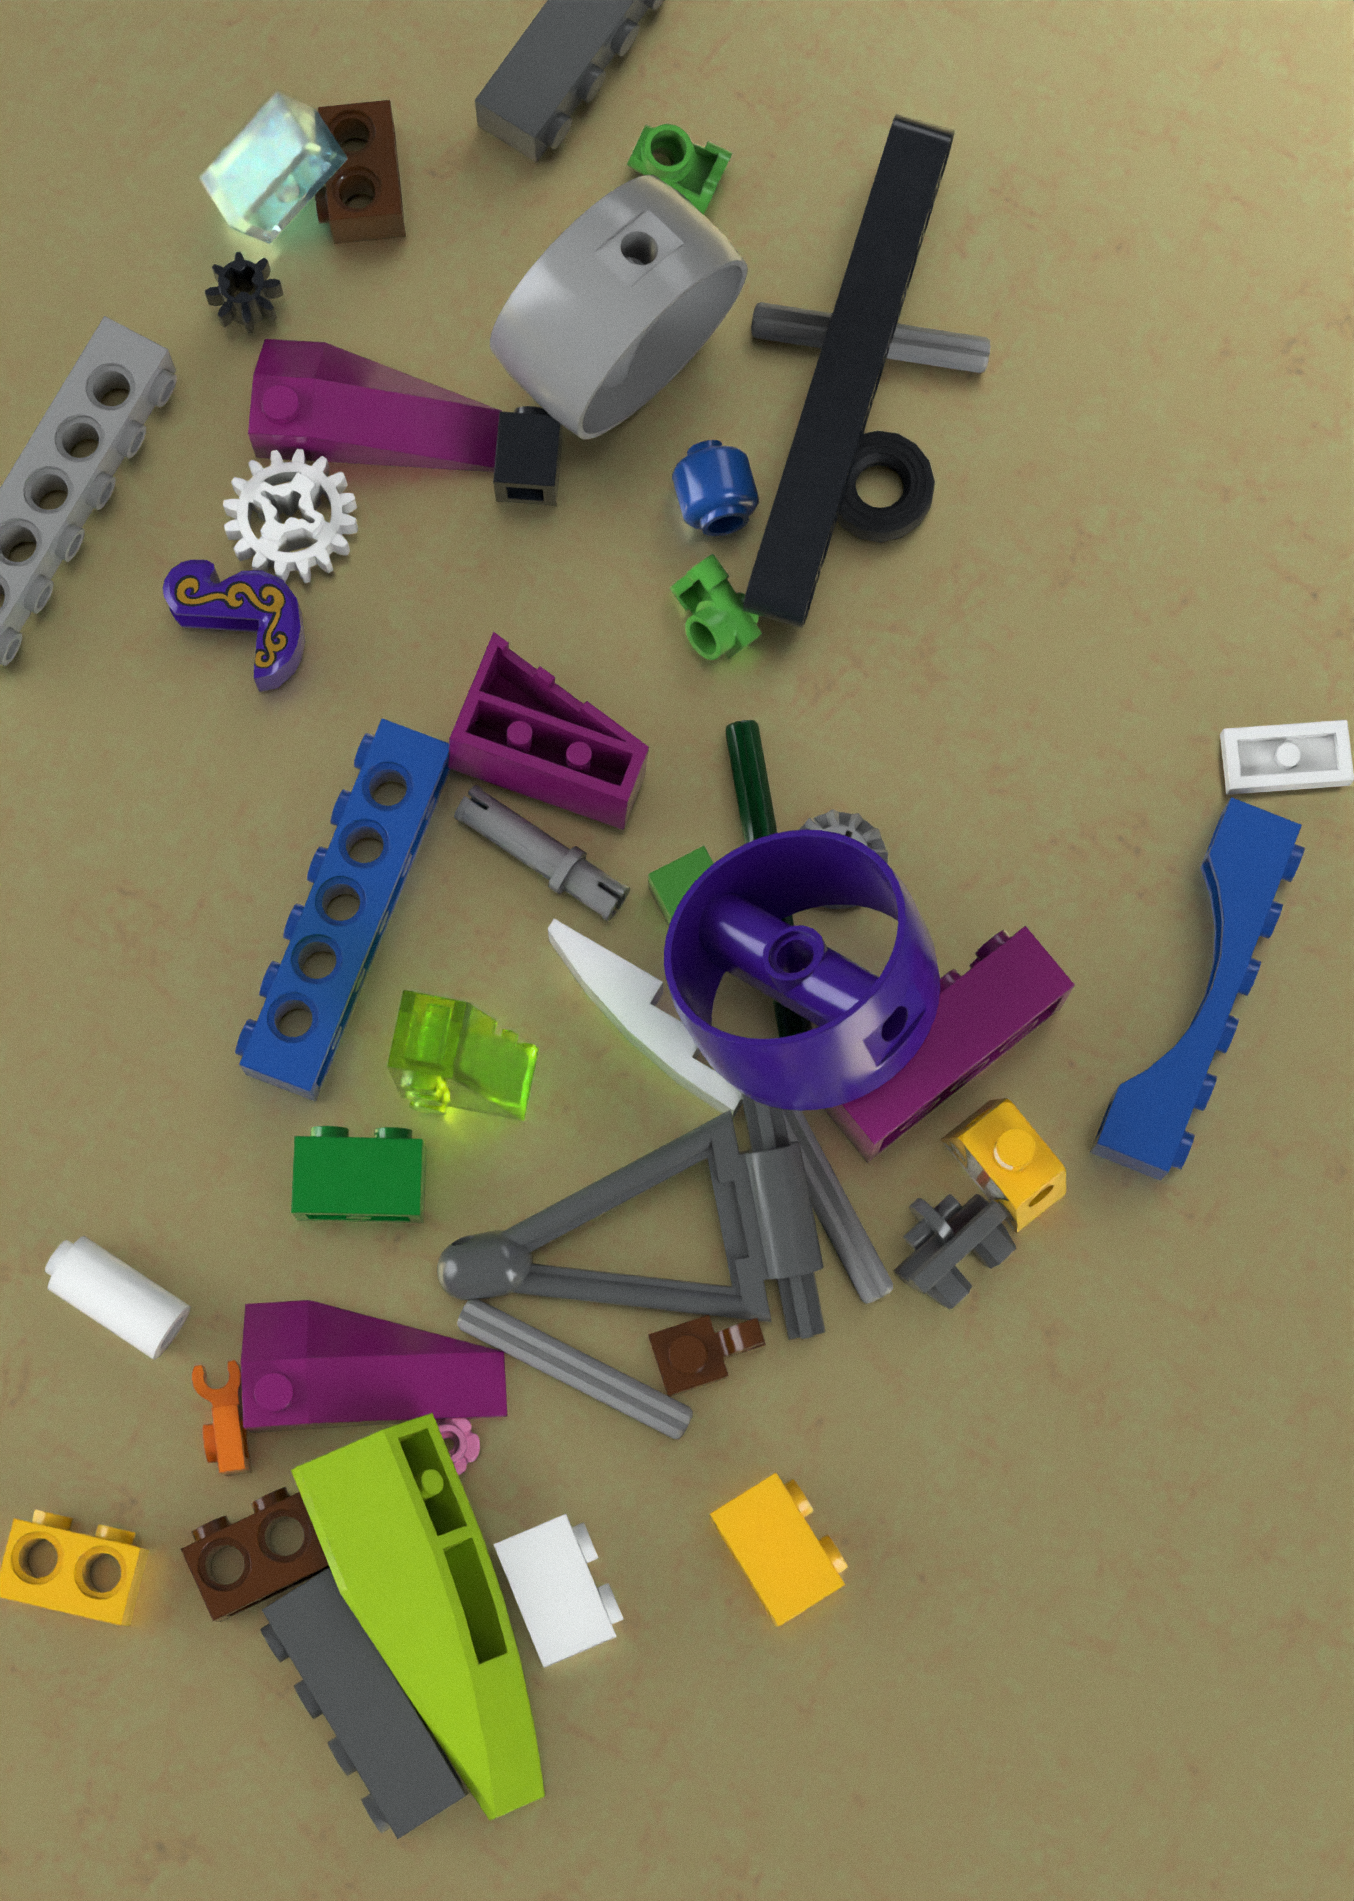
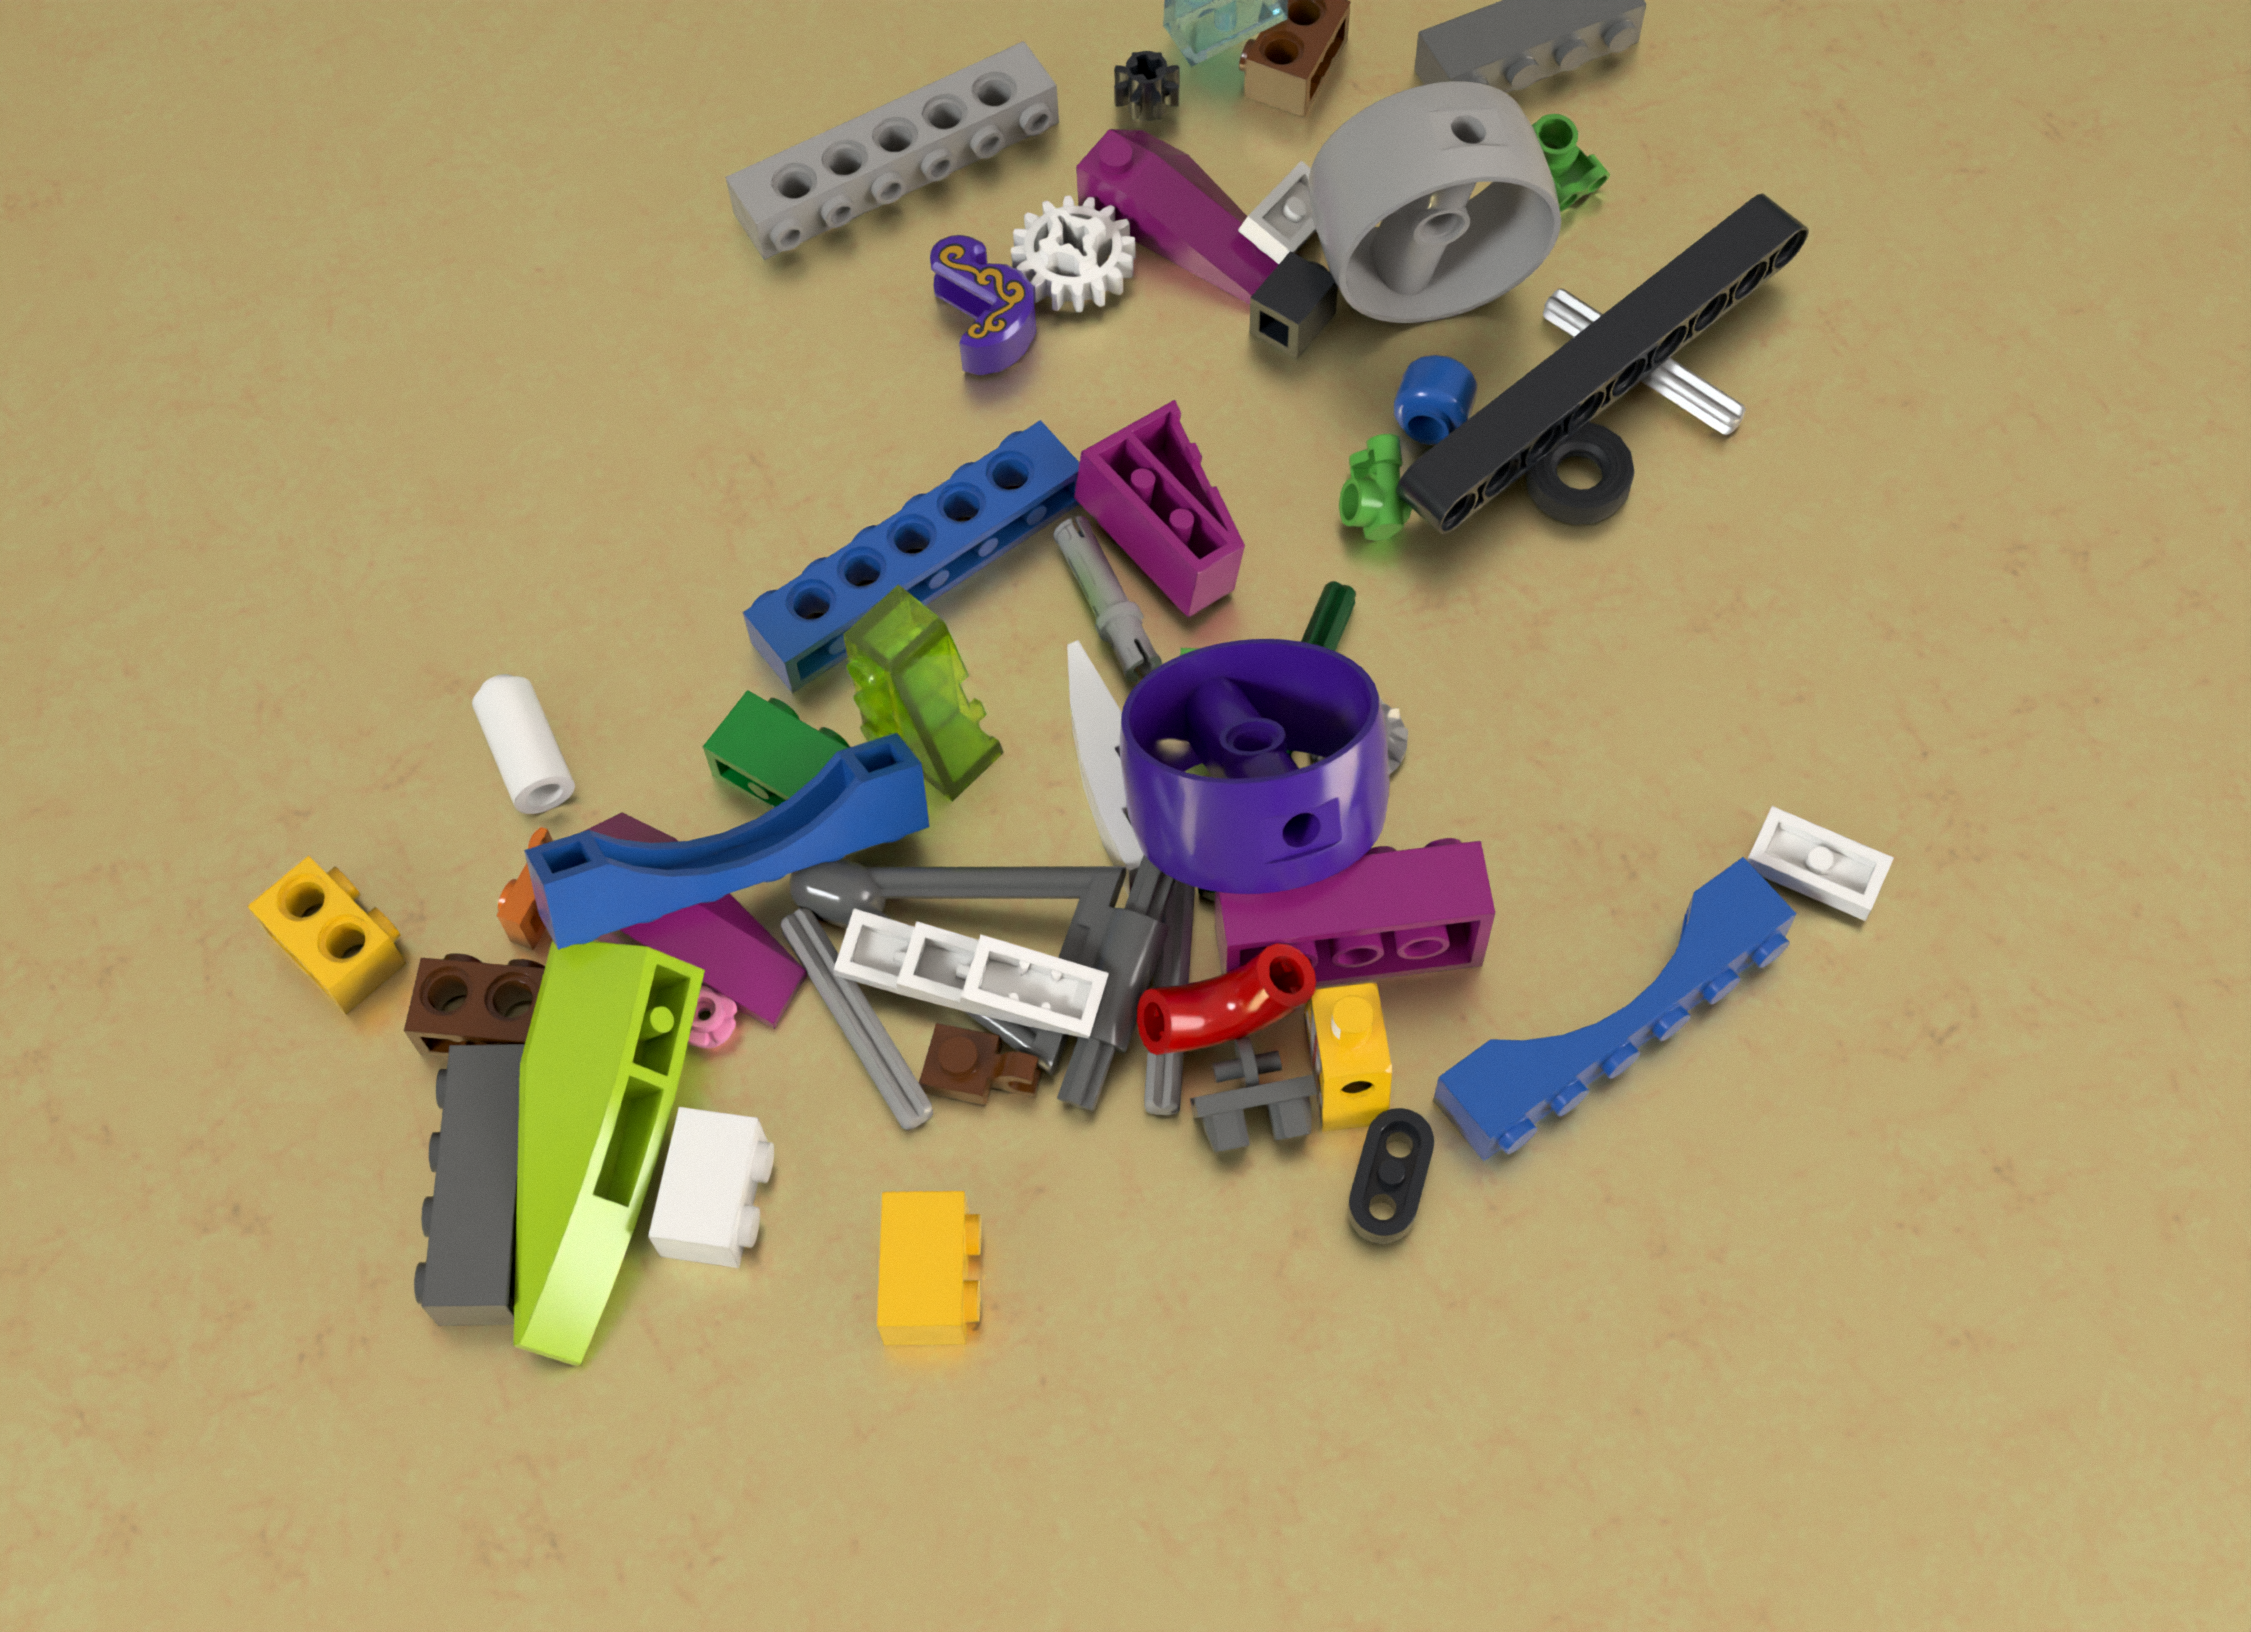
camera: 35 degrees right, 15 degrees down
none -> blue arch [524,733,930,950]
none -> white slope [833,908,1109,1039]
none -> red cylinder [1137,943,1316,1055]
none -> white plate [1238,161,1317,264]
none -> black plate [1348,1108,1434,1244]

